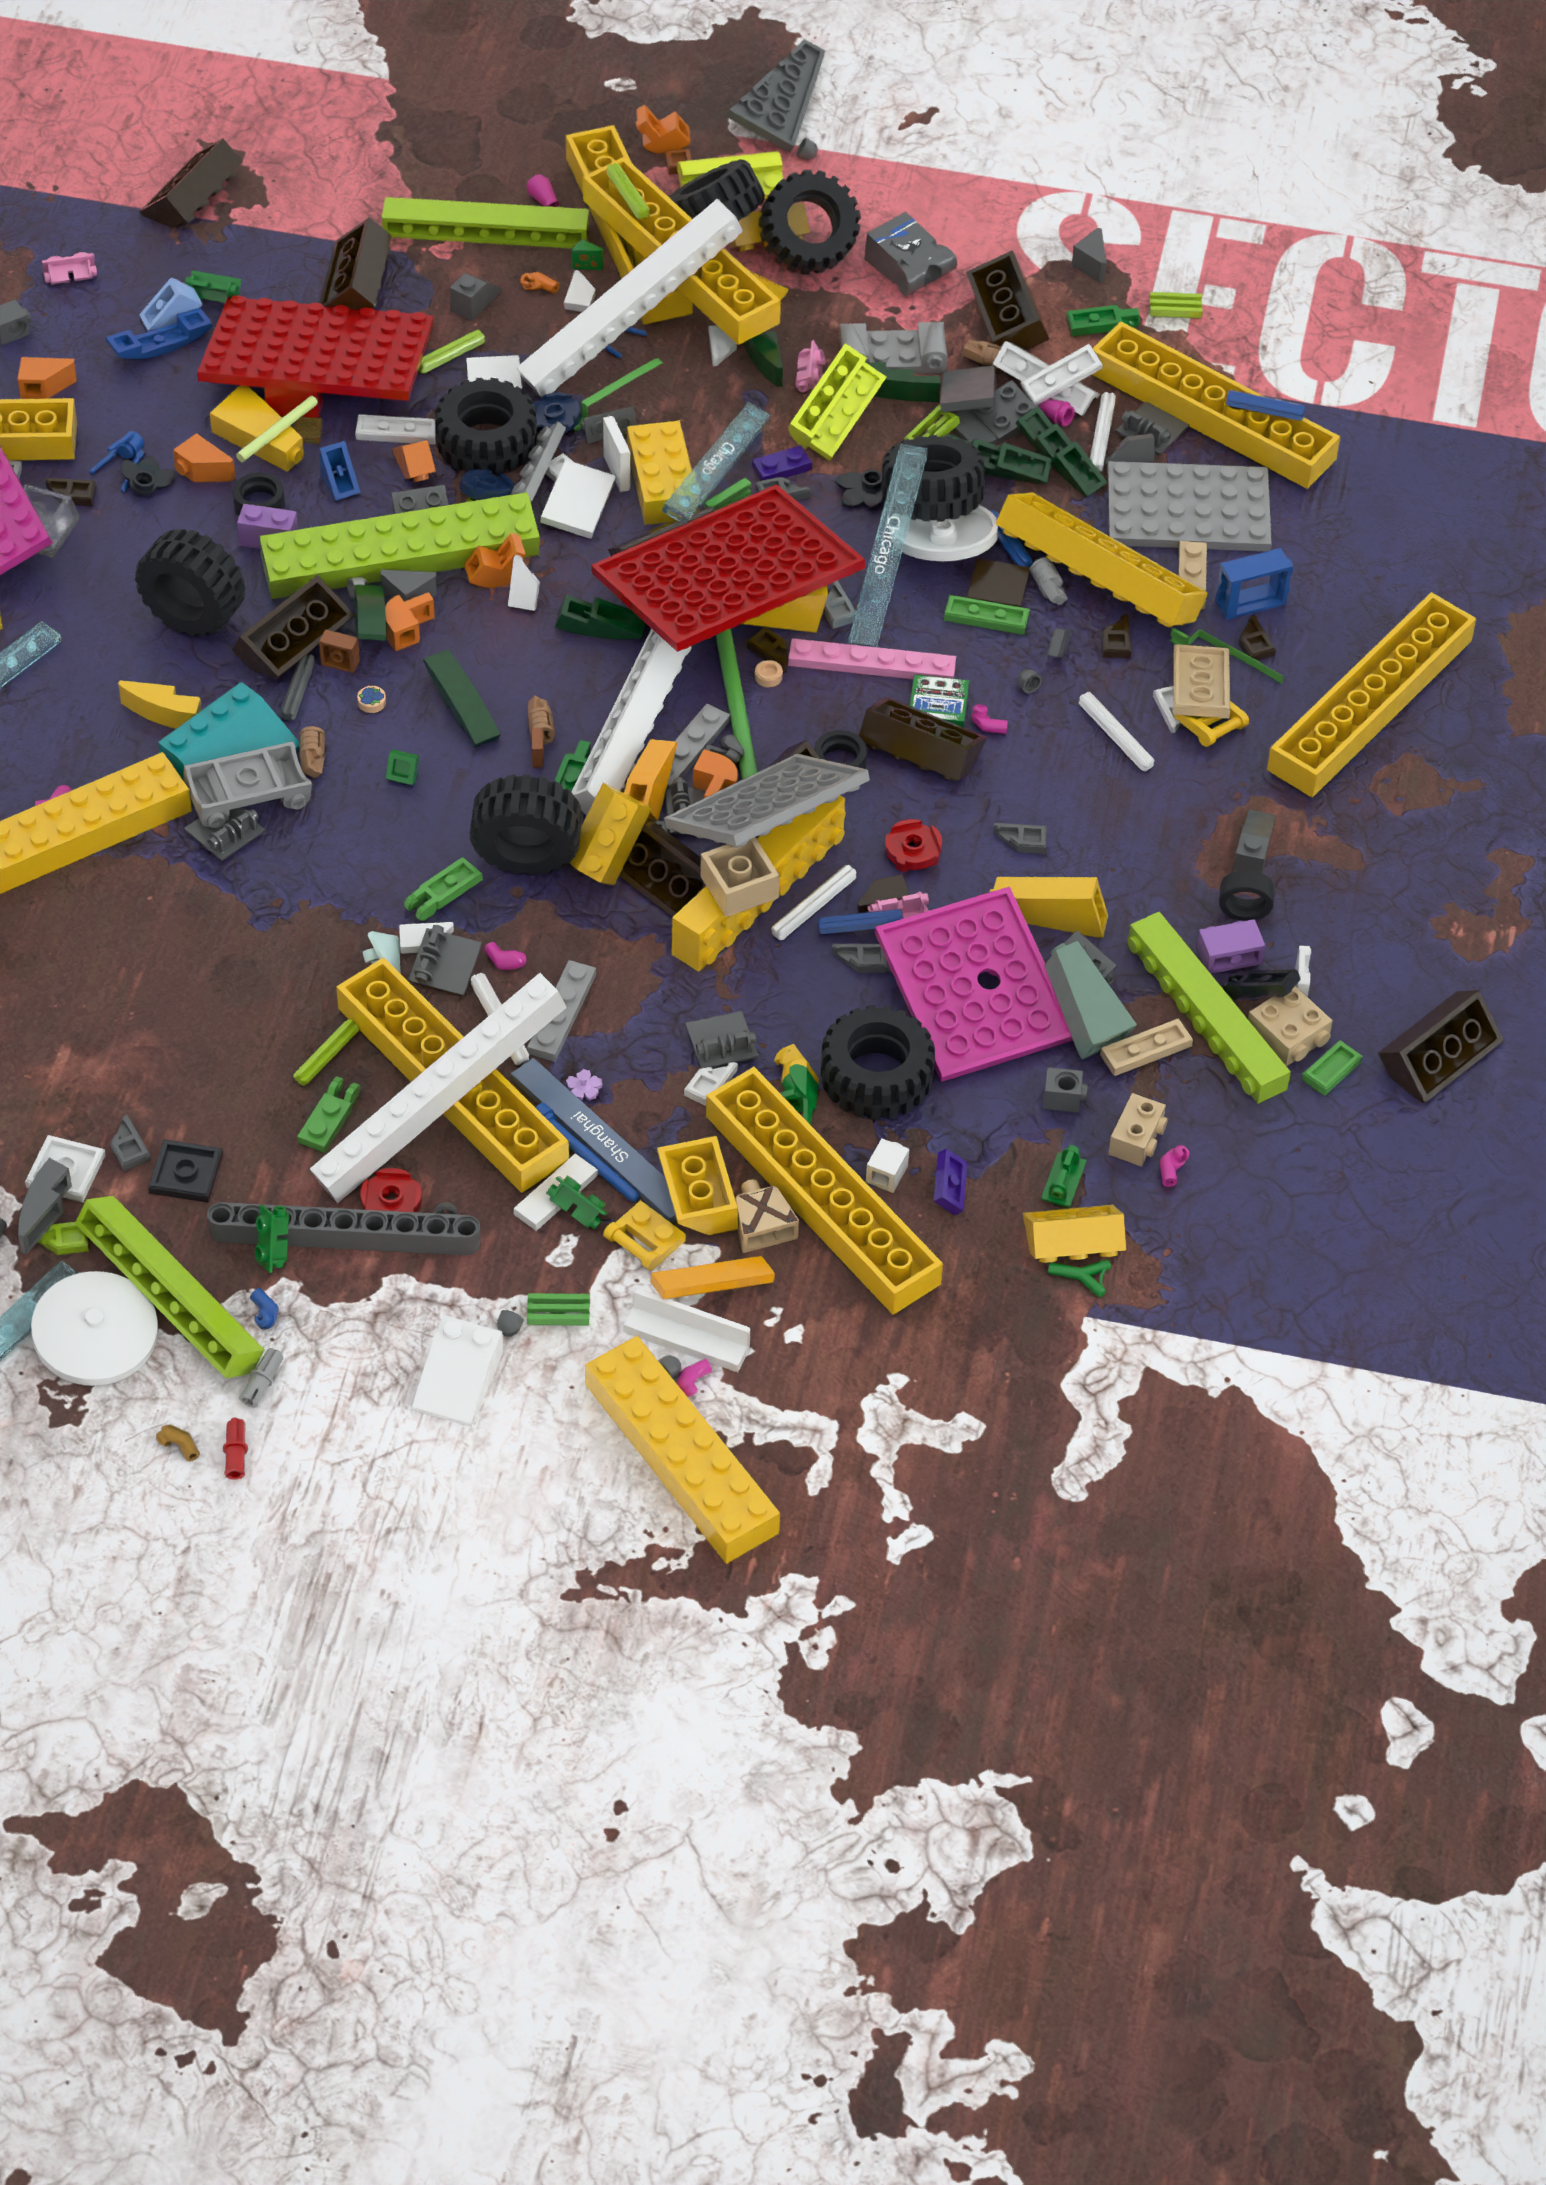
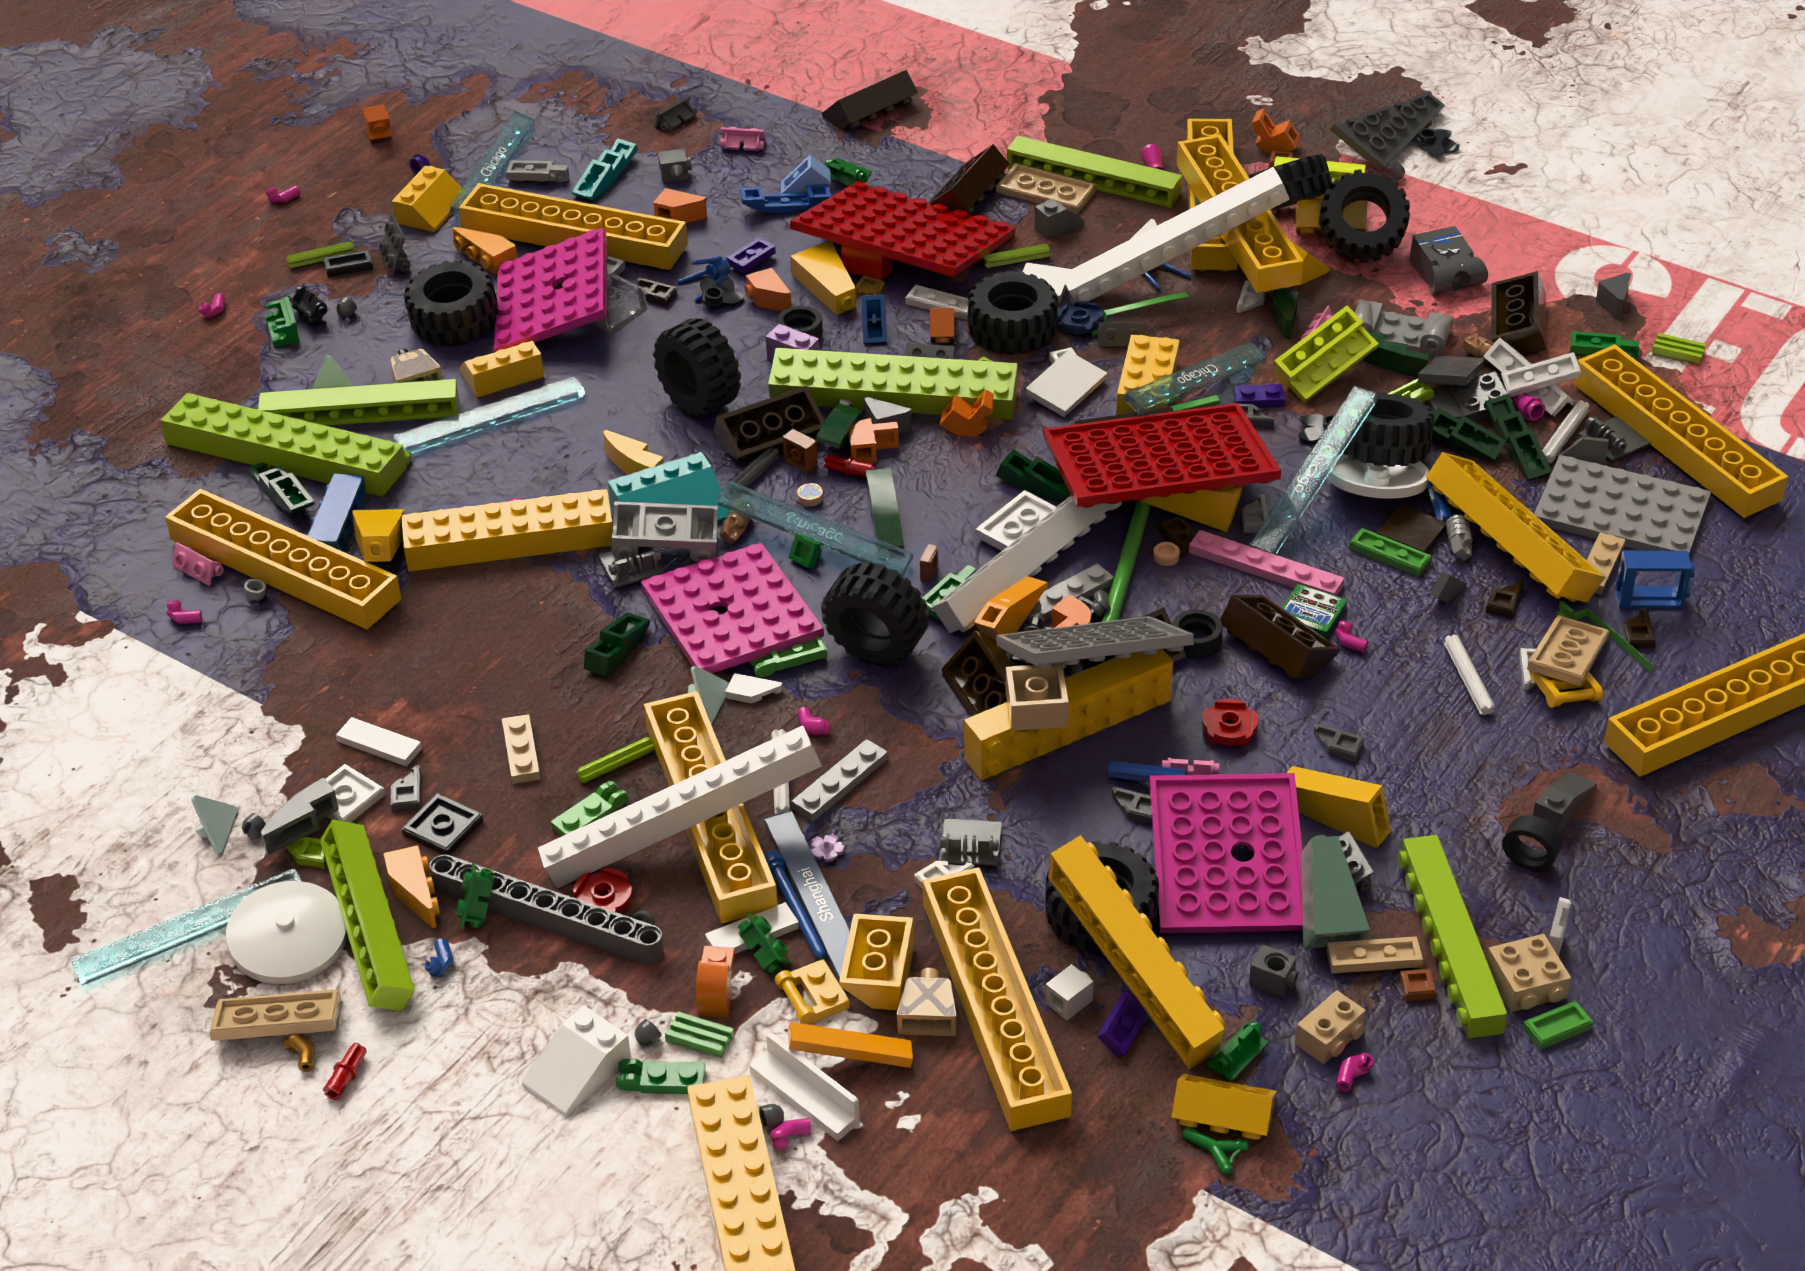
camera: 25 degrees right, 10 degrees down
yellowish green bar [236,396,318,462] -> none
light grey axle [239,1348,283,1408] -> none
dark grey hinge [408,925,482,996] -> none
dark blue tile [460,469,514,500] -> none
white tile [508,555,540,611] -> none
light grey plate [511,422,566,502] -> none
orange arm [520,272,560,294] -> none
medium nougat hinge [528,695,555,745] -> none
yellow slope [569,782,652,885] -> none
green slope [571,239,604,270] -> none
white tile [603,416,630,492] -> none
lime axle [607,163,649,220] -> none
white axle [771,865,857,940] -> none
green animal [774,1044,819,1125] -> none
dark brown tile [857,874,910,912] -> none
dark grey hinge [1017,669,1042,694] -> none
medium lavender brick [1196,919,1266,974] -> none
black hinge [1221,969,1301,1000] -> none
blue axle [1226,390,1305,421] -> none
dark brown slope [1378,990,1504,1103] -> none
none -> tan tile [209,989,341,1041]
none -> white tile [336,717,422,767]
none -> slope [384,845,440,928]
none -> tan plate [502,714,540,784]
none -> dark green slope [583,612,650,677]
none -> green hinge [615,1058,706,1094]
none -> dark pink plate [641,543,824,674]
none -> orange brick [696,946,735,1018]
none -> clear light blue tile [717,480,914,577]
none -> dark purple plate [727,237,776,274]
none -> red axle [824,455,875,478]
none -> white plate [976,490,1056,551]
none -> tan tile [996,163,1096,214]
none -> yellow brick [1048,835,1225,1070]
none -> dark orange tile [1399,969,1437,1001]
none -> black plate [1416,128,1460,155]

